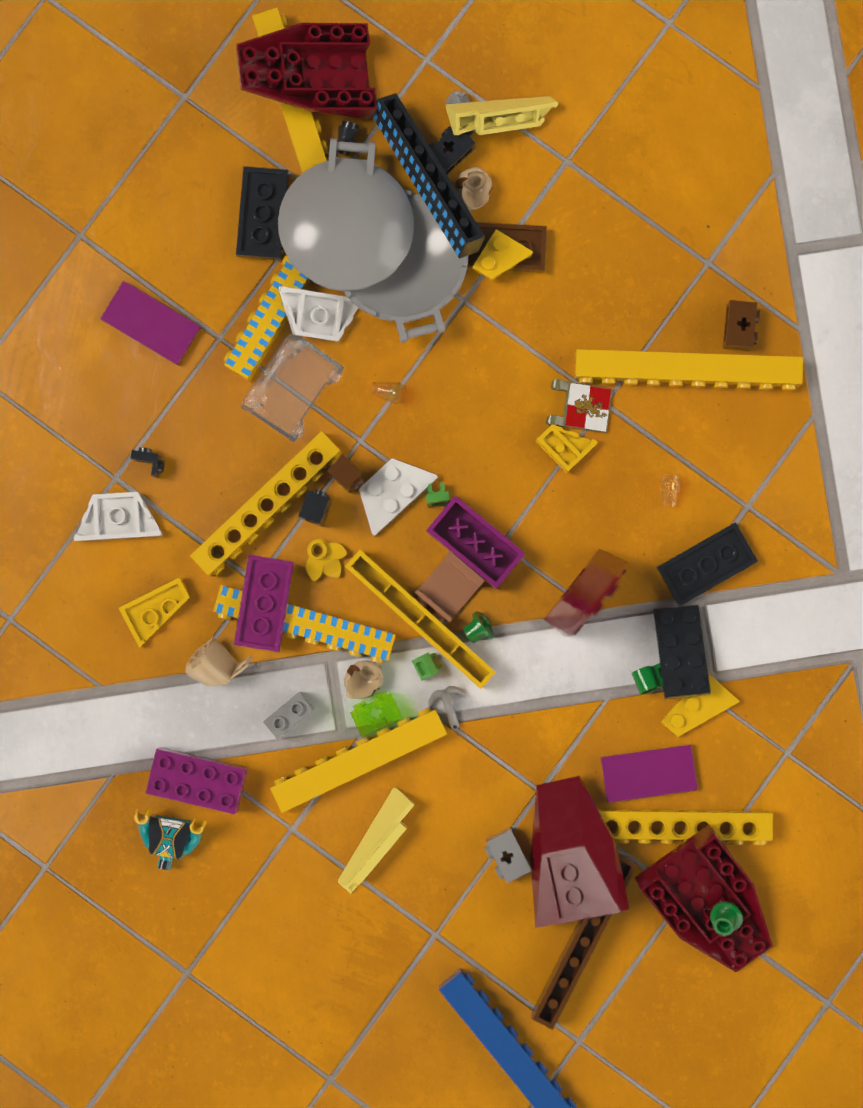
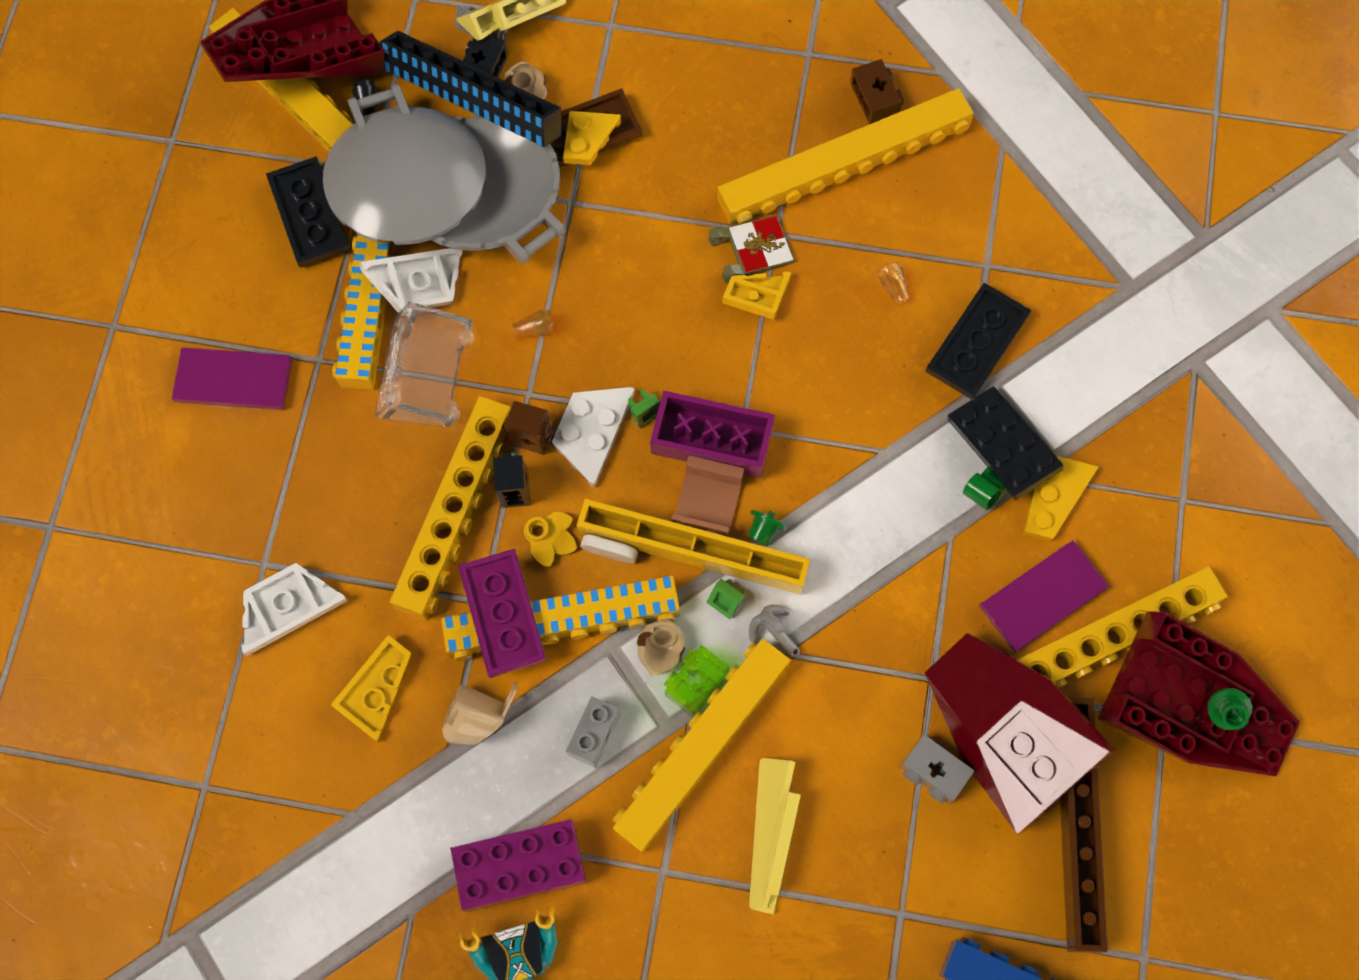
camera: 30 degrees left, 15 degrees down
black bracket [130,447,165,478] -> none
dark red wedge [543,549,627,636] -> none
none -> white tile [580,535,638,564]

